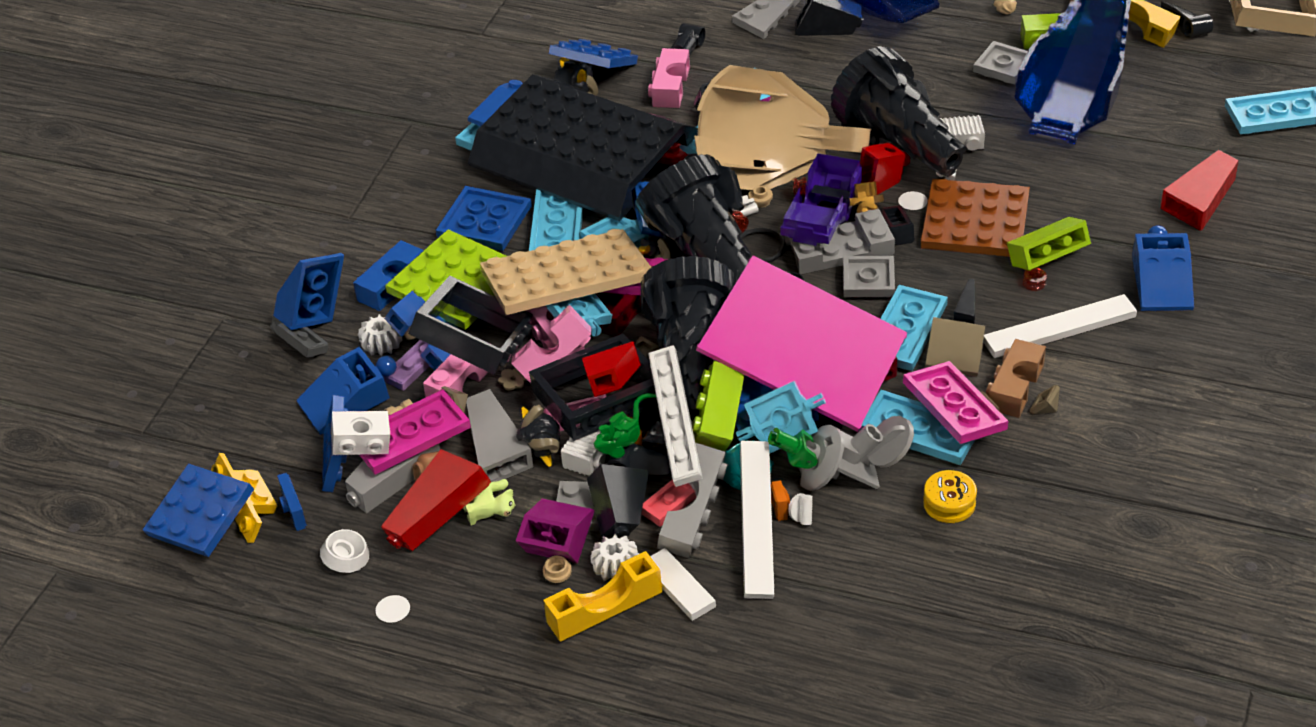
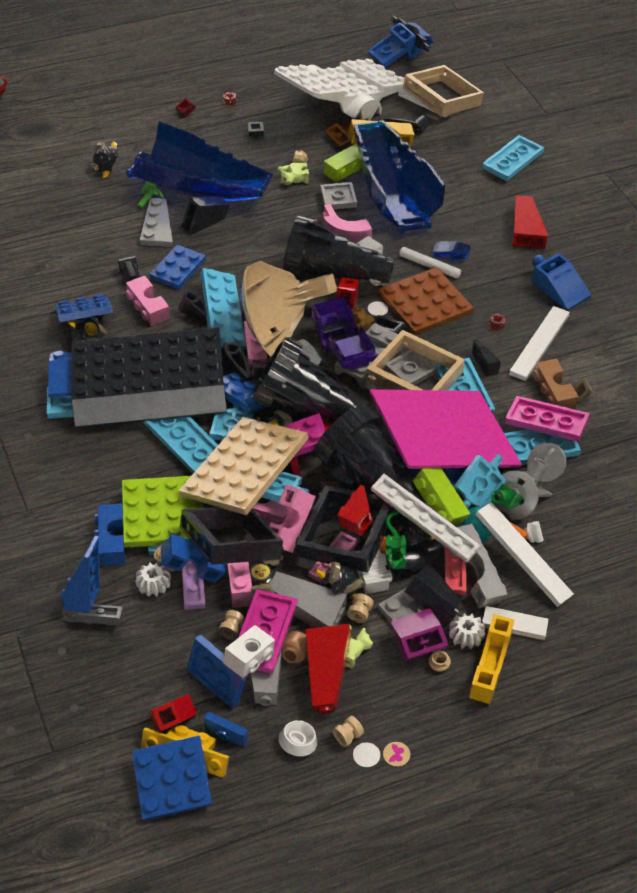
camera: 45 degrees left, 5 degrees up
blue slope [296,347,397,435] -> none
blue plate [436,186,532,251] -> none
clear red bush [793,176,807,198] -> none
yellow head [923,470,977,523] -> none
dark tan slope [925,317,985,377] -> none
lime brick [1007,217,1091,270] -> none
none -> red slope [147,693,197,732]
none -> blue plate [150,245,206,290]
none -> tile [250,563,271,584]
none -> yellowish green animal [278,163,309,185]
none -> bright pink arch [322,204,372,243]
none -> tan wheel [332,716,364,747]
none -> tan wheel [347,593,374,623]
none -> tan window [366,330,465,390]
none -> tan sticker [383,742,410,766]
none -> white axle [400,247,461,279]
none -> clear blue slope [432,241,471,260]

